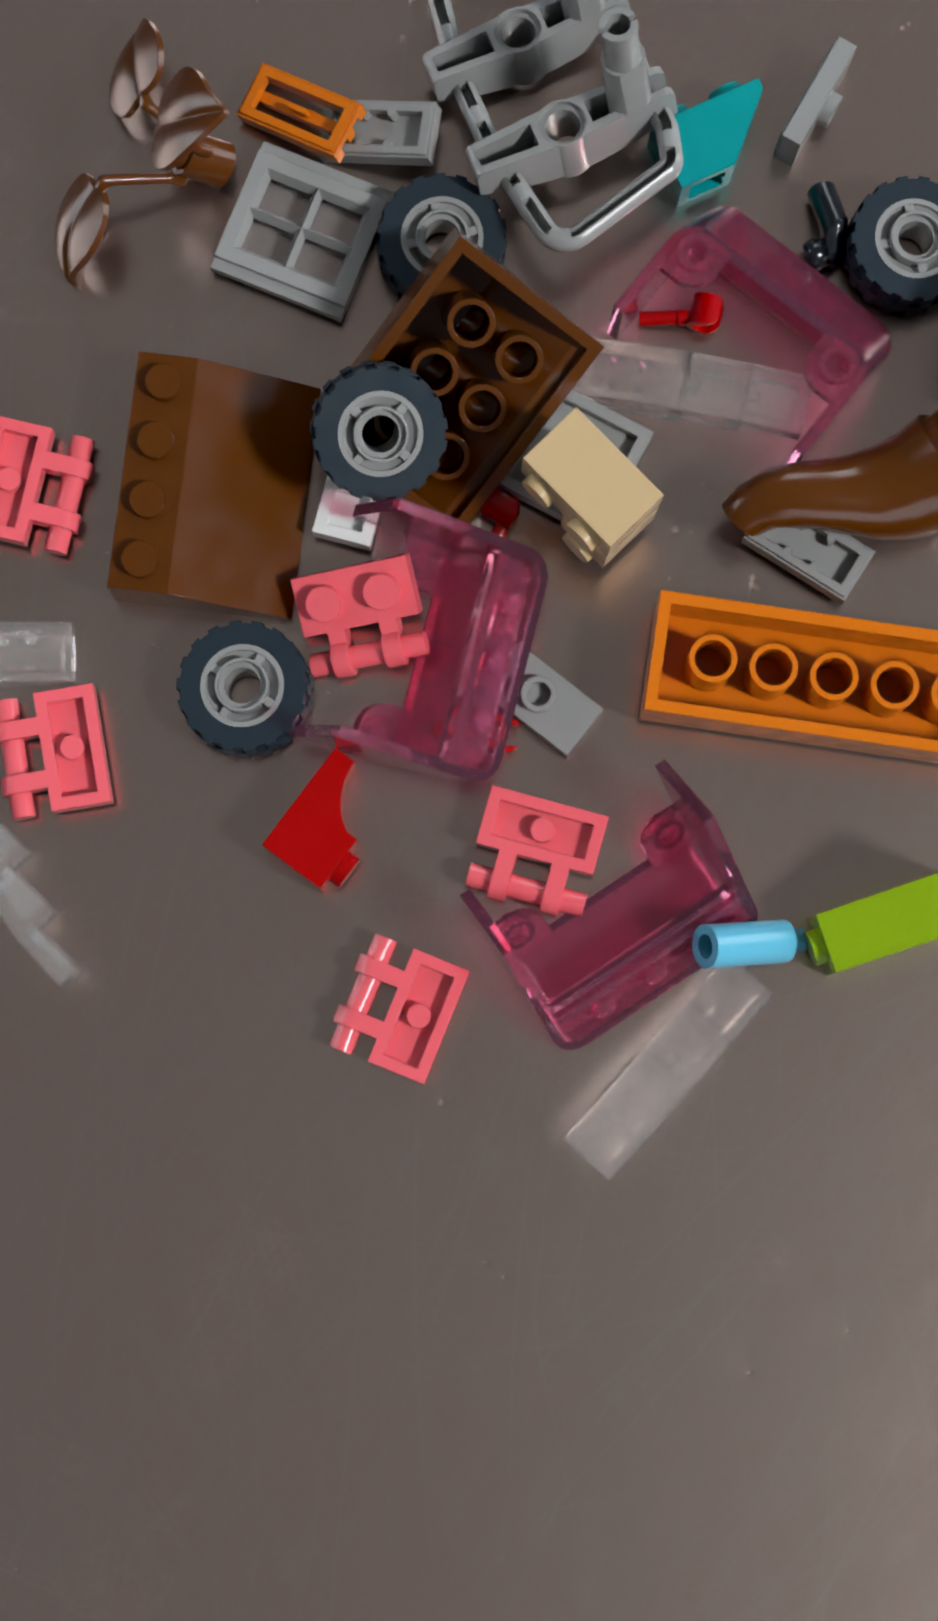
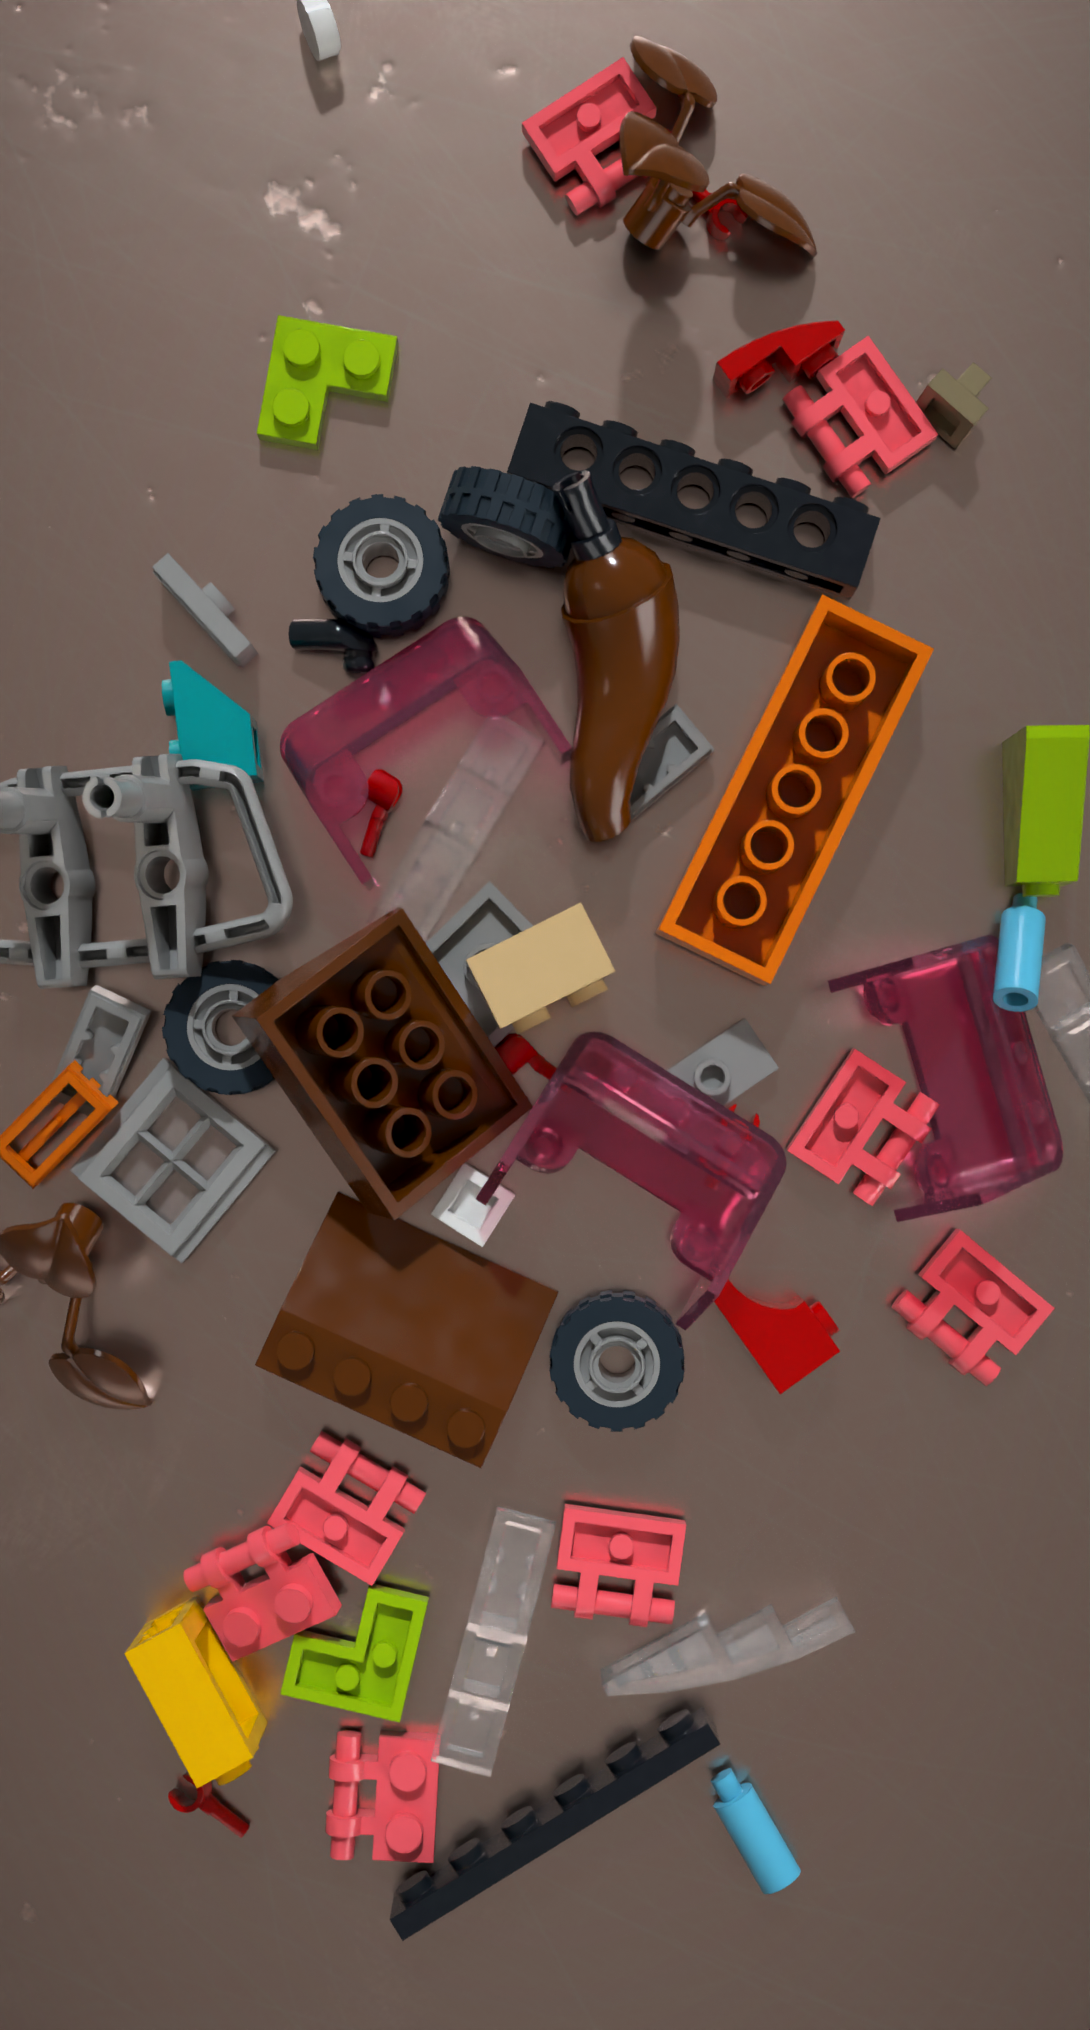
camera: 70 degrees left, 5 degrees up
coral plate [290,552,430,679] -> none
black wheel [309,360,448,501] -> none

